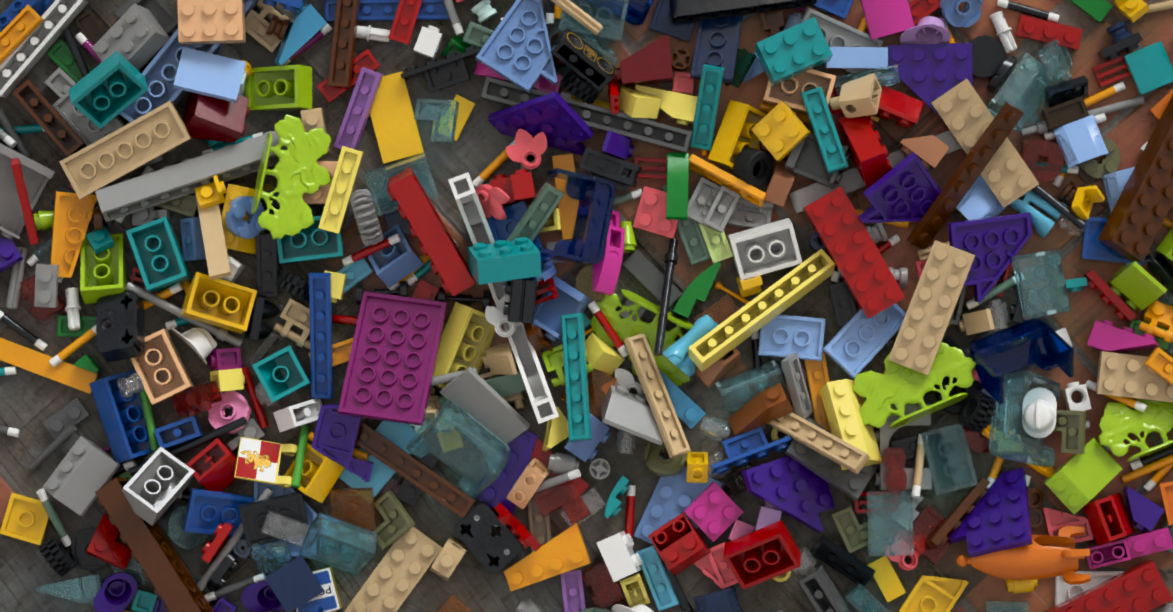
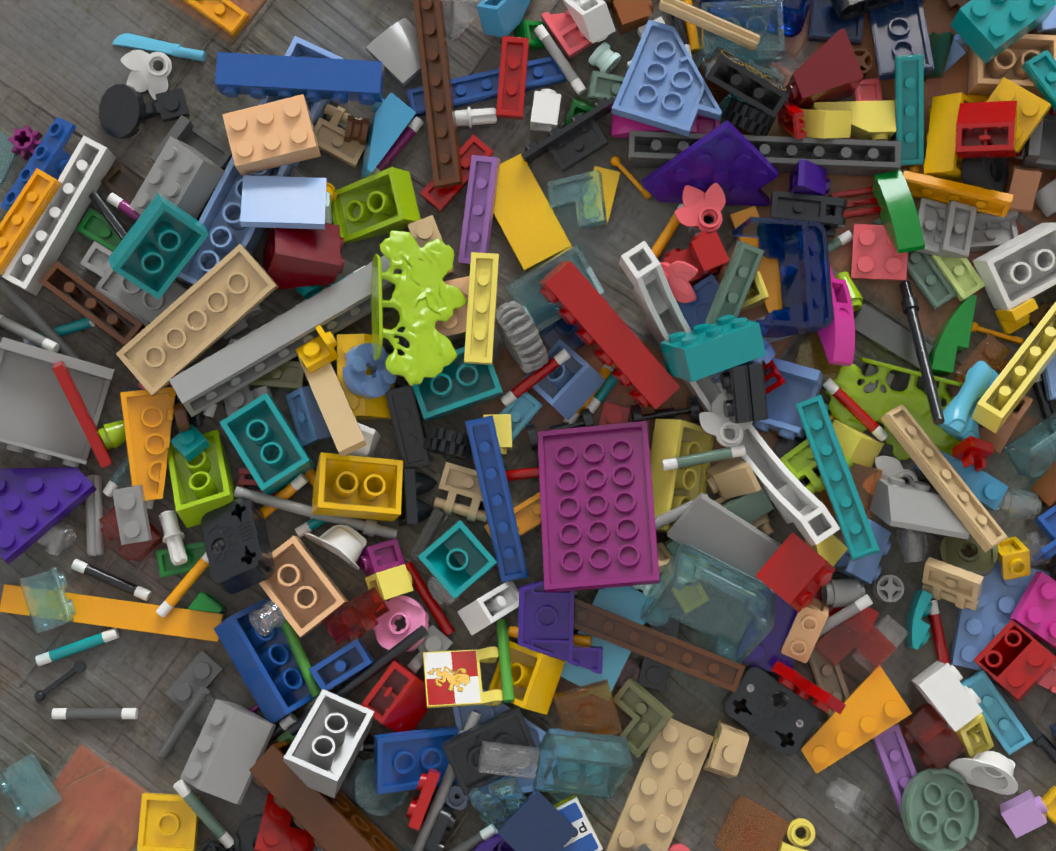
camera: 15 degrees left, 5 degrees down
reddish brown plate [523,323,553,356] -> none
none -> light orange hinge [610,156,652,200]
none -> sand green bar [661,445,746,471]
none -> red slope [756,532,836,612]
none -> tan plate [921,557,984,611]
none -> red tile [952,436,994,472]
none -> red slope [955,101,1017,159]

